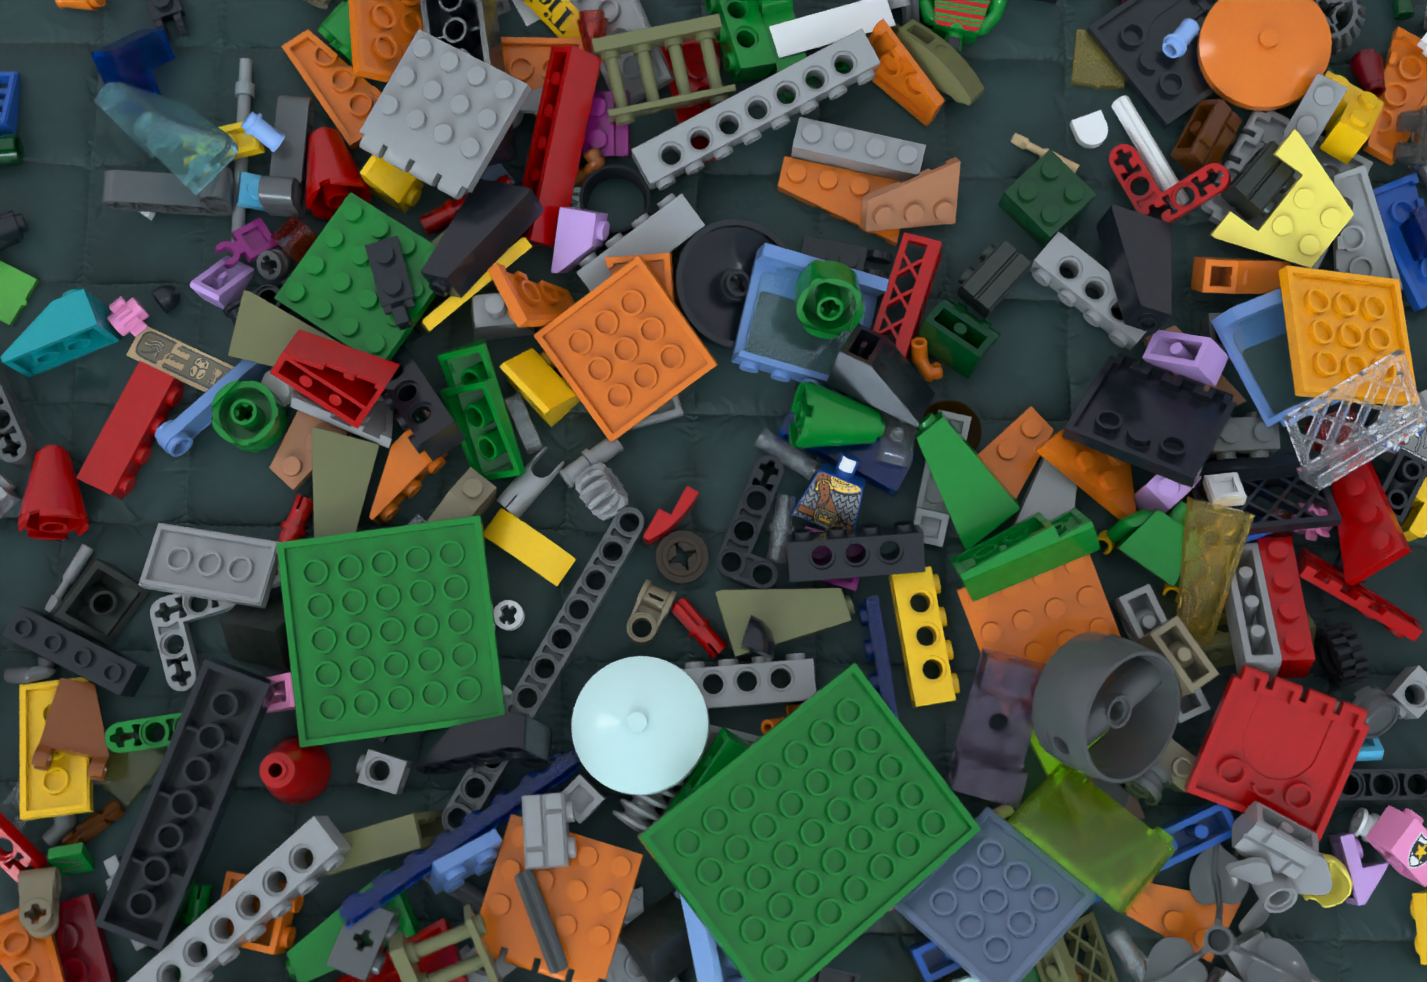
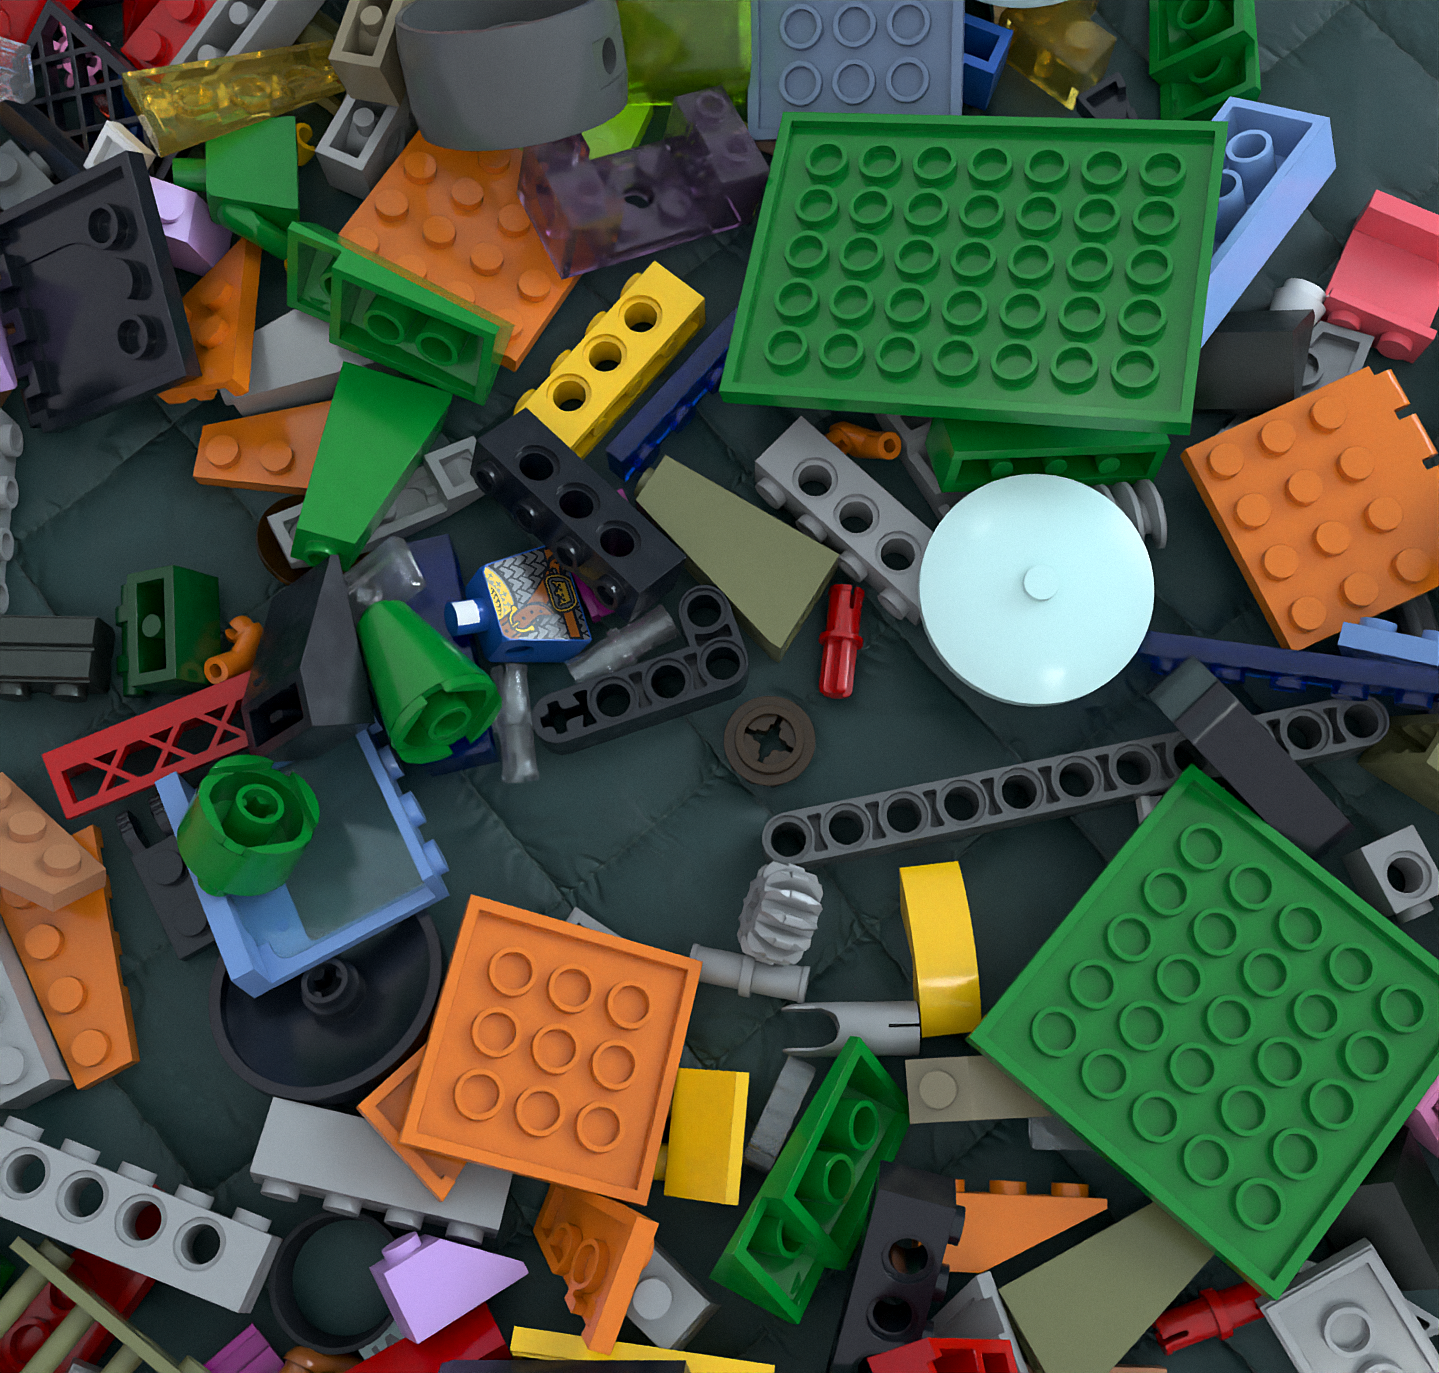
camera: 130 degrees left, 5 degrees down
white bush [494,600,525,631] -> none
dark grey axle [515,870,568,974] -> none
light grey brick [522,793,577,870] -> none
light grey brick [562,774,607,824] -> none
dark tan piece [626,579,678,646] -> none
red slope [643,486,699,545] -> none
black brick [741,615,775,659] -> none

